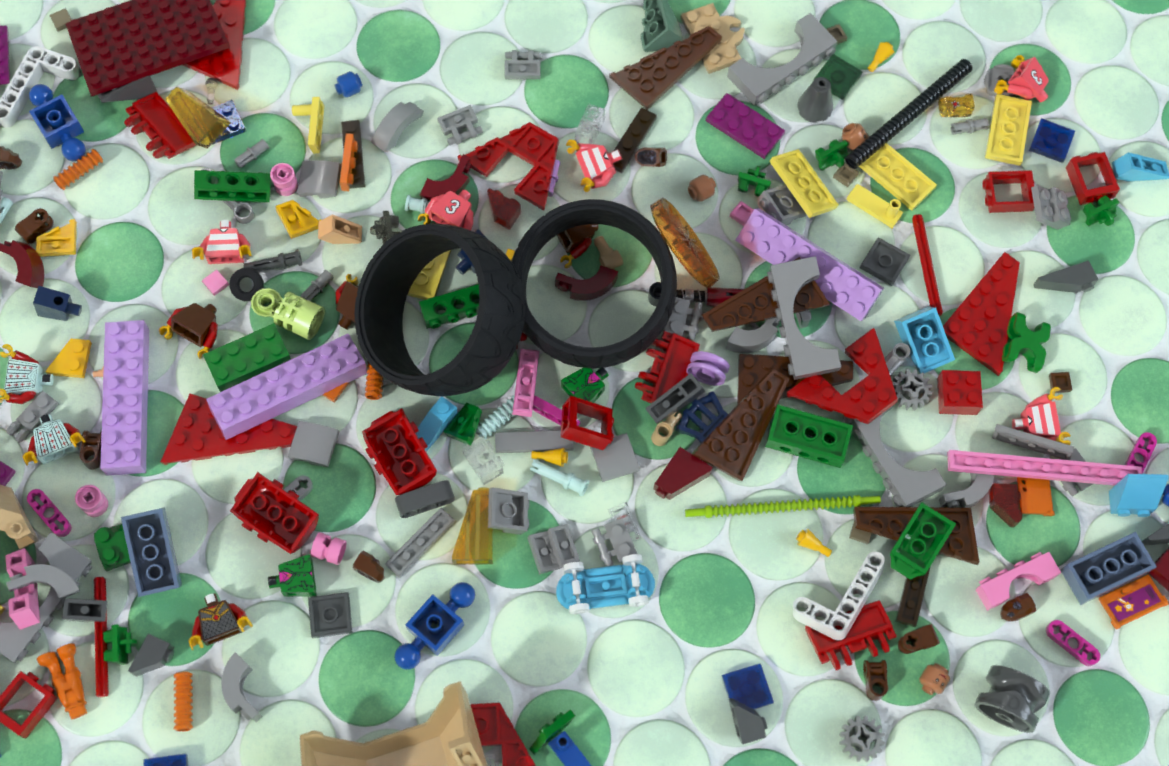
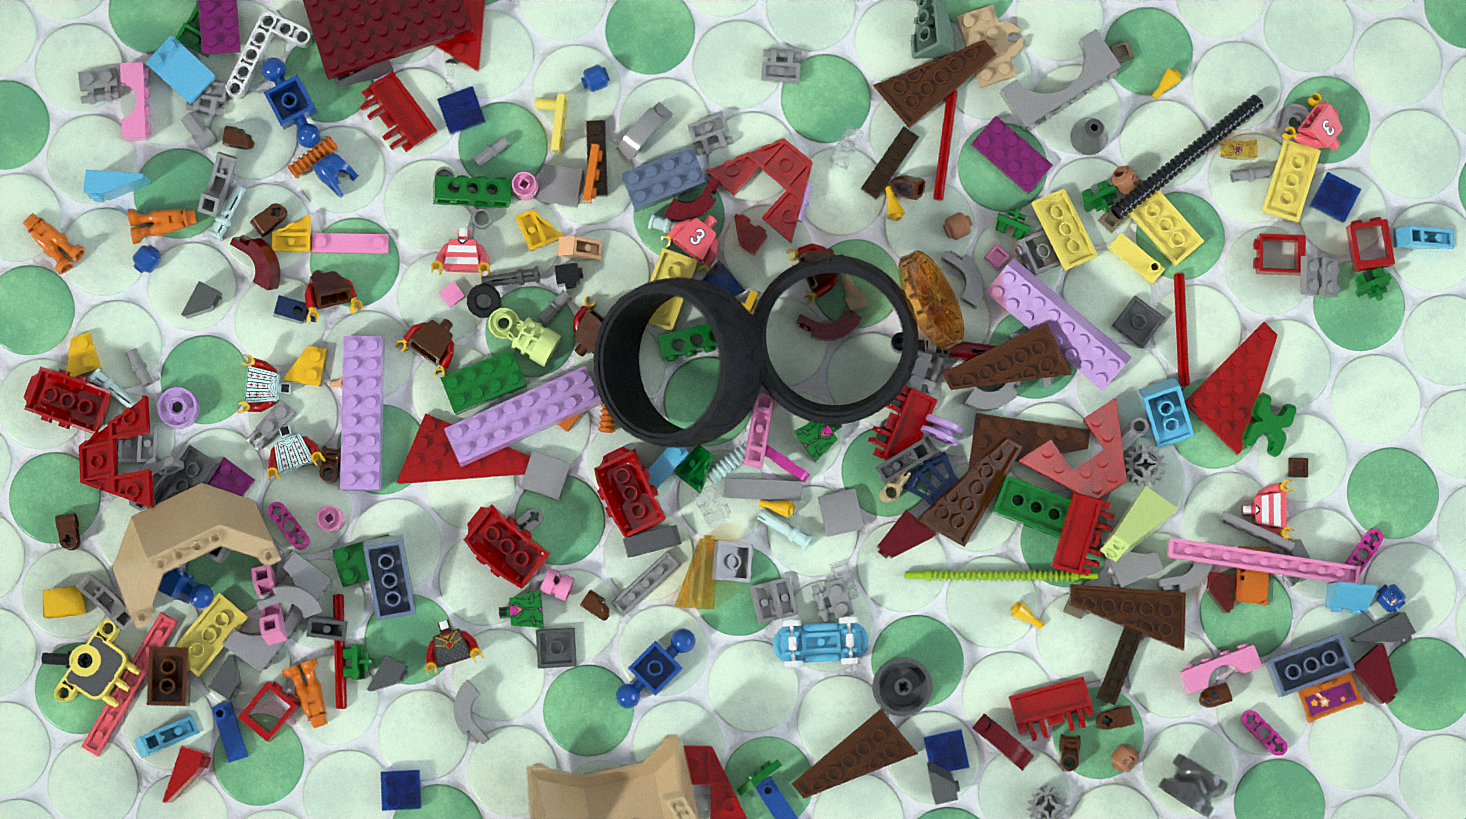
camera: 10 degrees right, 15 degrees up
clear yellow slope [165,86,231,149] -> none
orange piece [174,672,193,731] -> none
clear smoke hips [370,211,399,244] -> none
red window [561,396,614,450] -> none
torso [566,139,622,192] -> none
light grey arch [767,256,841,380] -> none
white beam [793,551,885,640] -> none
clear green tile [814,54,863,100] -> none
green slope [890,502,956,580] -> none
red brick [937,370,983,415] -> none
dark grey slope [1033,260,1099,293] -> none
none -> reddish brown torso [304,270,363,323]
none -> bright pink plate [312,233,389,254]
none -> blue helmet [314,152,359,198]
none -> black brick [554,263,583,289]
none -> sand blue brick [621,147,706,213]
none -> reddish brown wing [791,709,918,799]
none -> dark grey piece [872,658,932,716]
none -> yellow cone [885,186,905,221]
none -> red axle [933,90,958,201]
none -> light grey arch [940,250,983,309]
none -> dark red arch [972,713,1035,771]
none -> red hinge [1051,492,1115,576]
none -> yellowish green slope [1100,486,1177,562]

